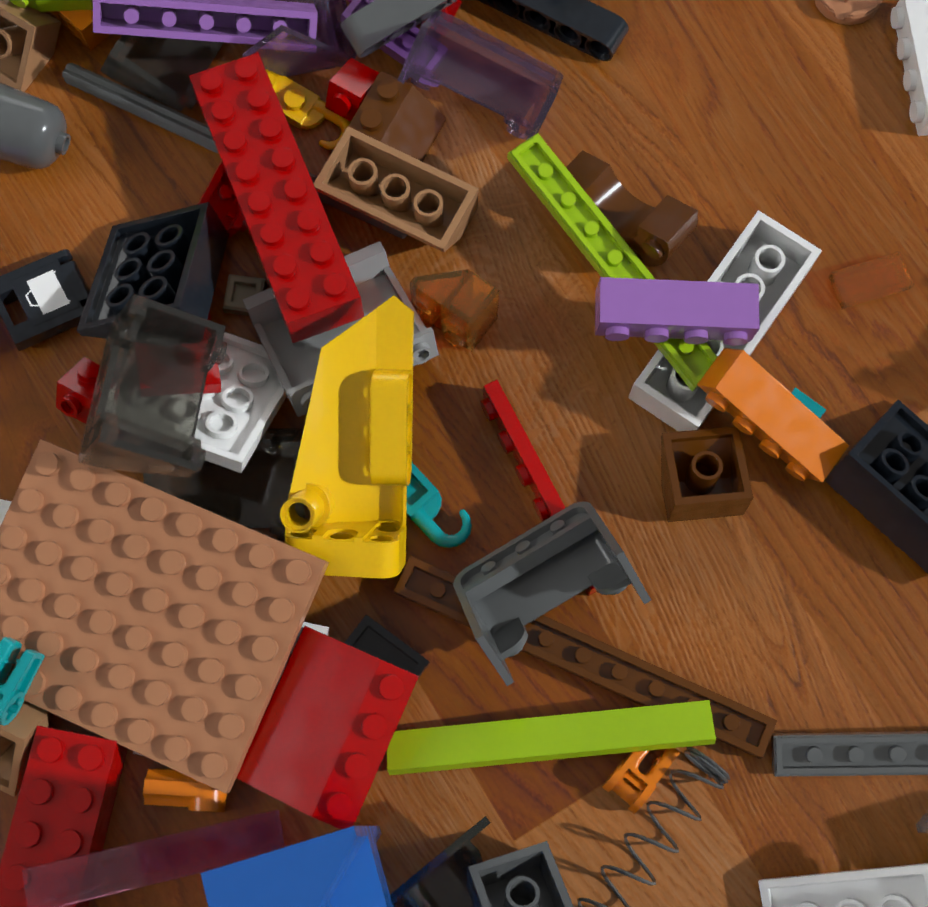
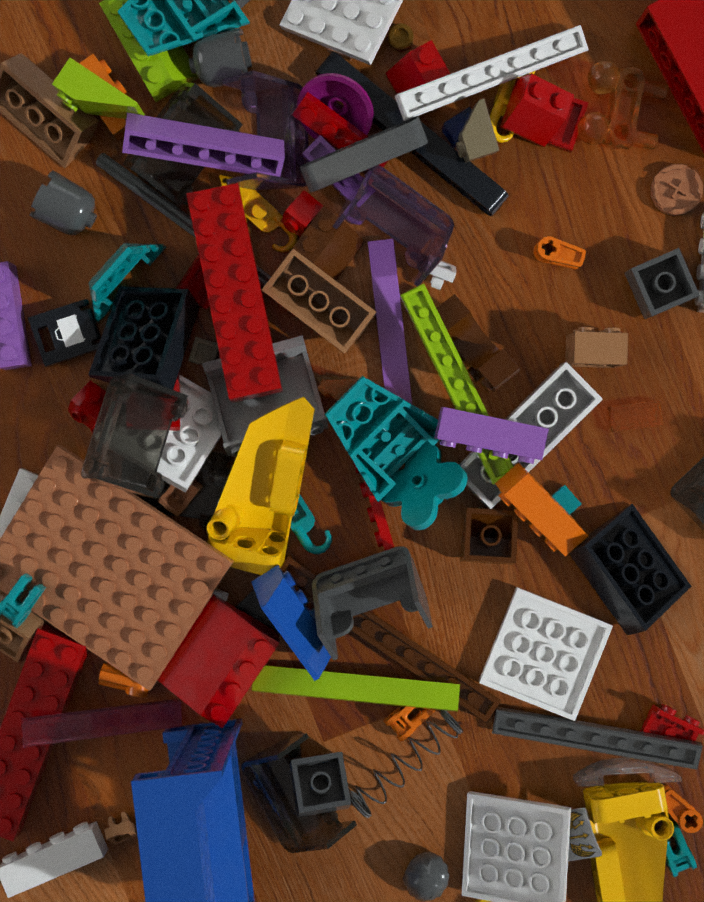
camera: 10 degrees right, 15 degrees up
none -> teal wedge [88,243,167,323]
none -> nougat bracket [158,479,203,517]
none -> blue slope [252,565,331,681]
none -> teal wedge [325,376,440,502]
none -> medium lavender tile [368,239,412,404]
none -> teal plant [381,441,468,530]
none -> white tile [428,257,456,290]
none -> white plate [478,587,613,721]
none -> orange piece [533,236,586,270]
none -> medium nougat brick [565,327,628,368]
none -> dark grey brick [625,248,700,320]

